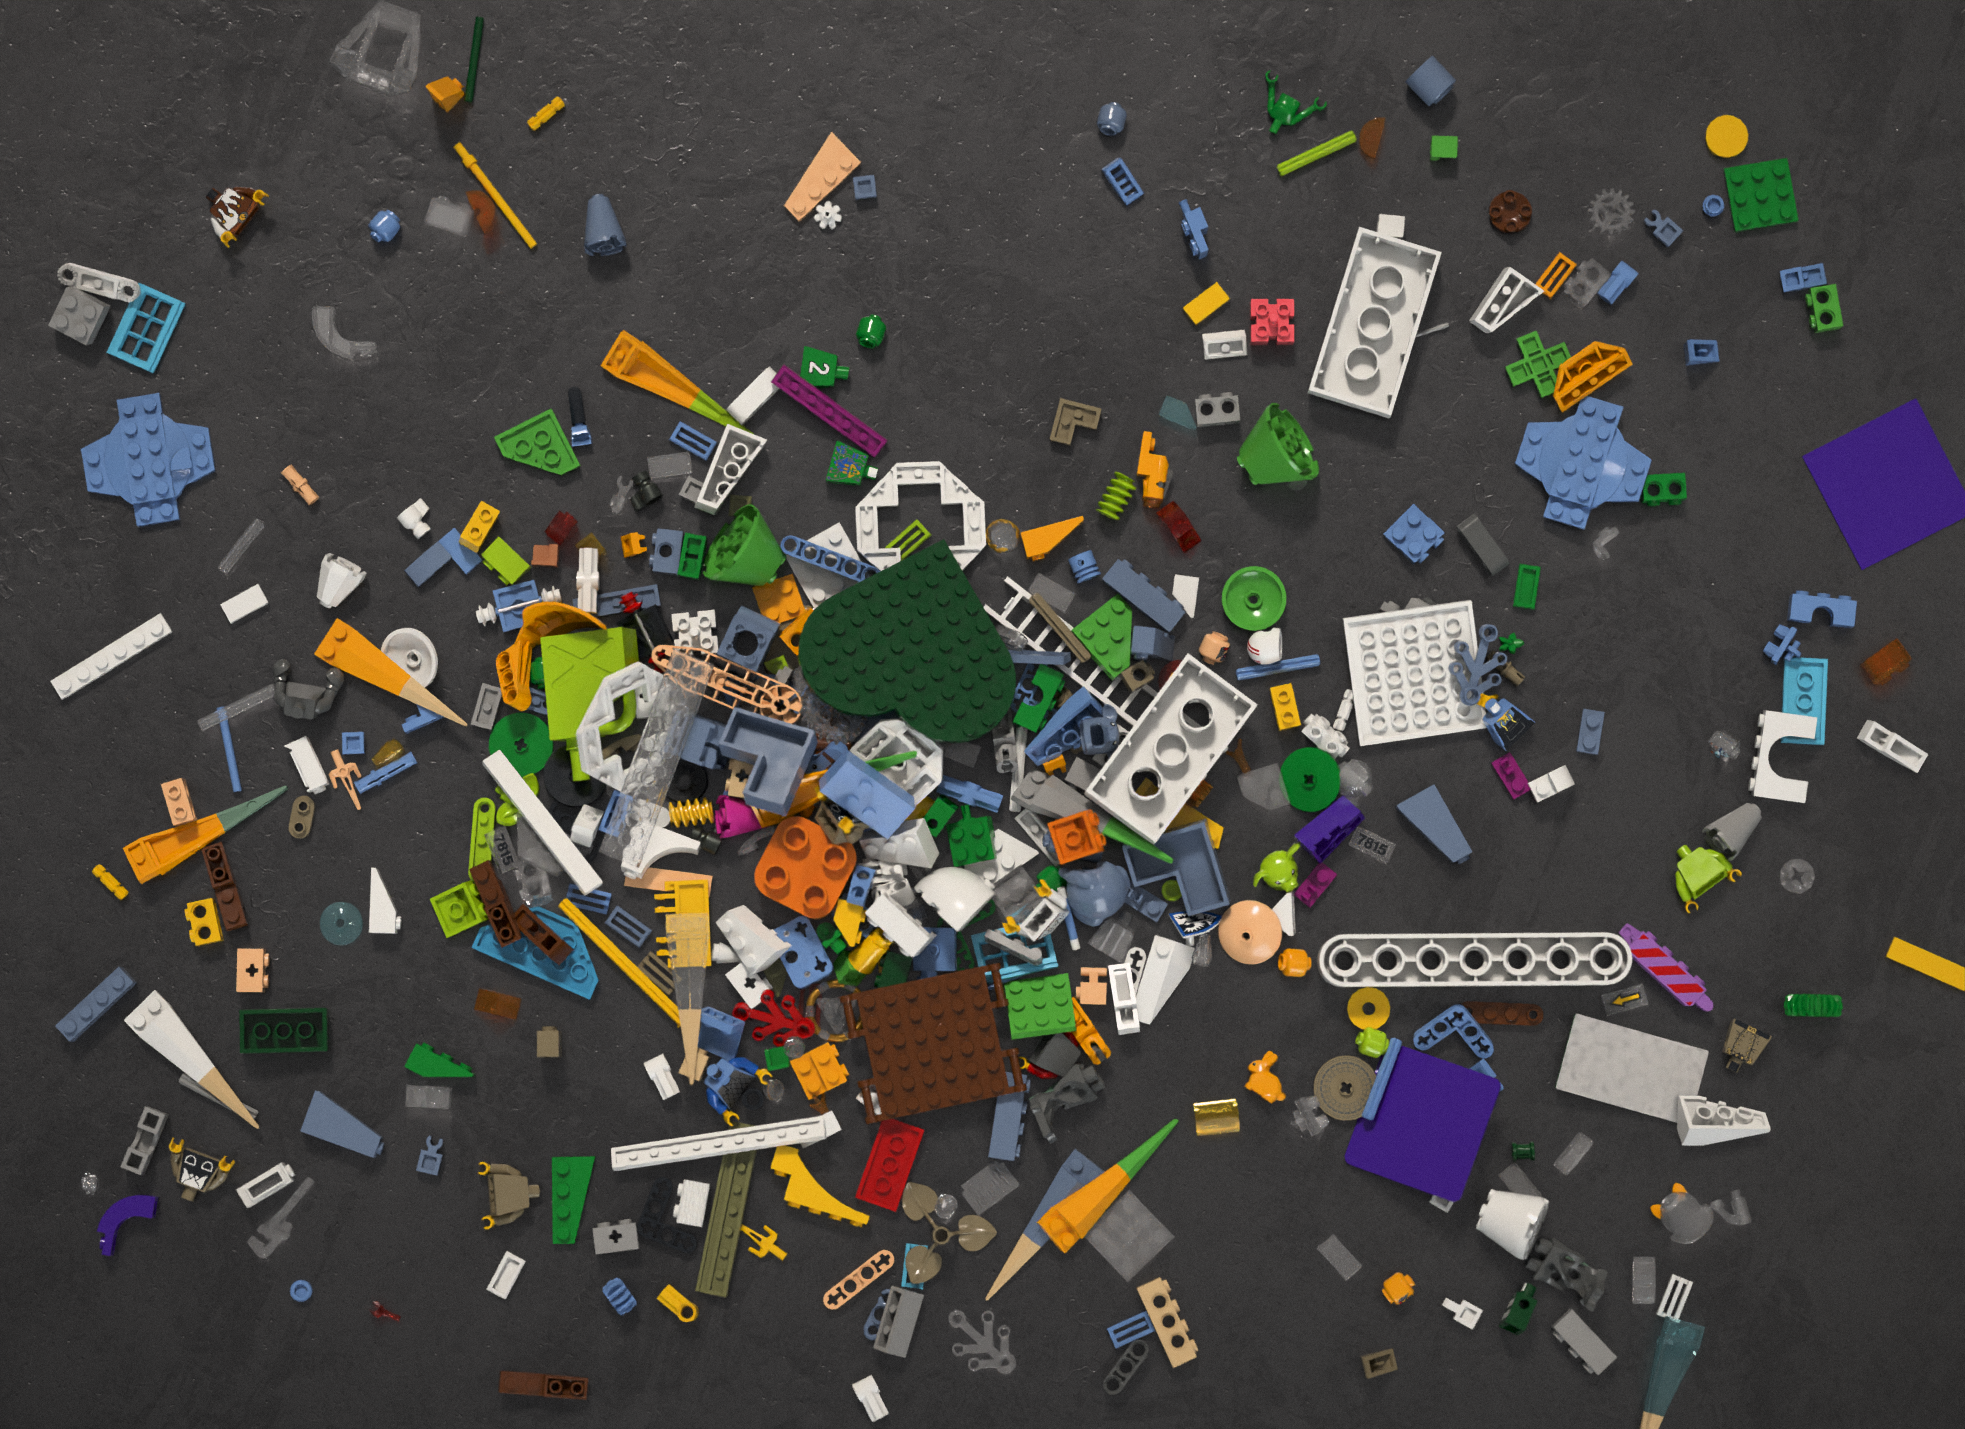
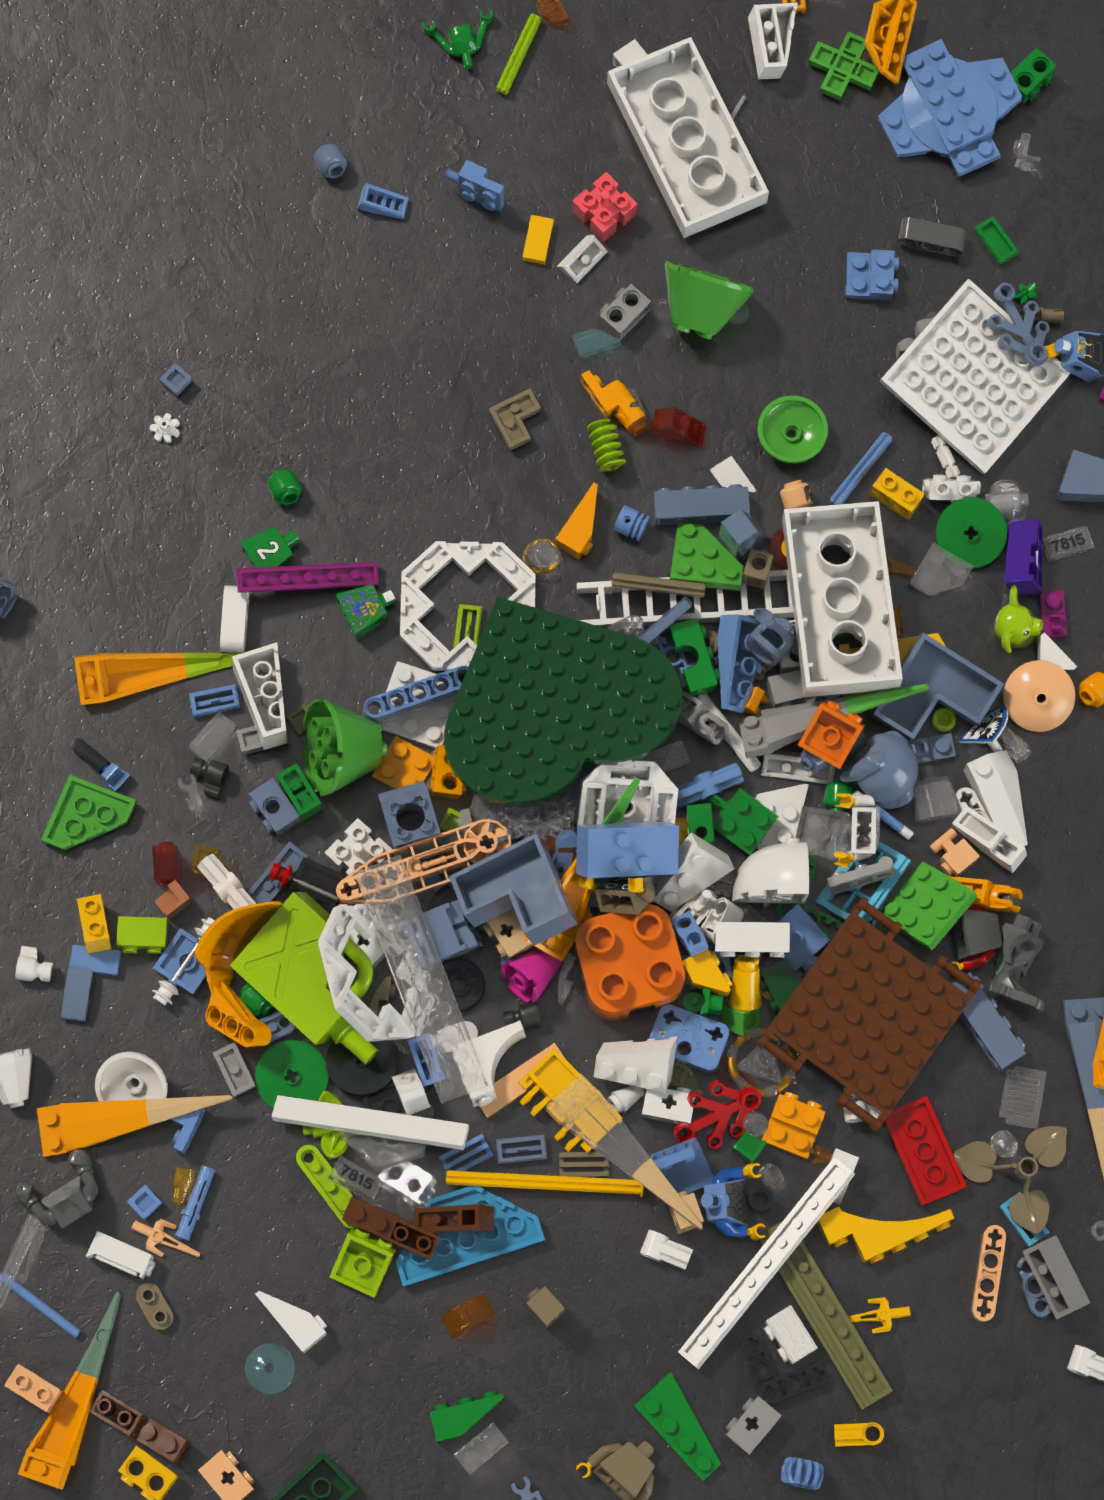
camera: 45 degrees left, 10 degrees down
light orange tile [621,532,647,558] -> none
yellow piece [668,797,714,828] -> none
light nougat wing [784,132,861,222] -> none
clear tile [1028,573,1075,613] -> none
white helmet [1247,628,1282,665] -> none

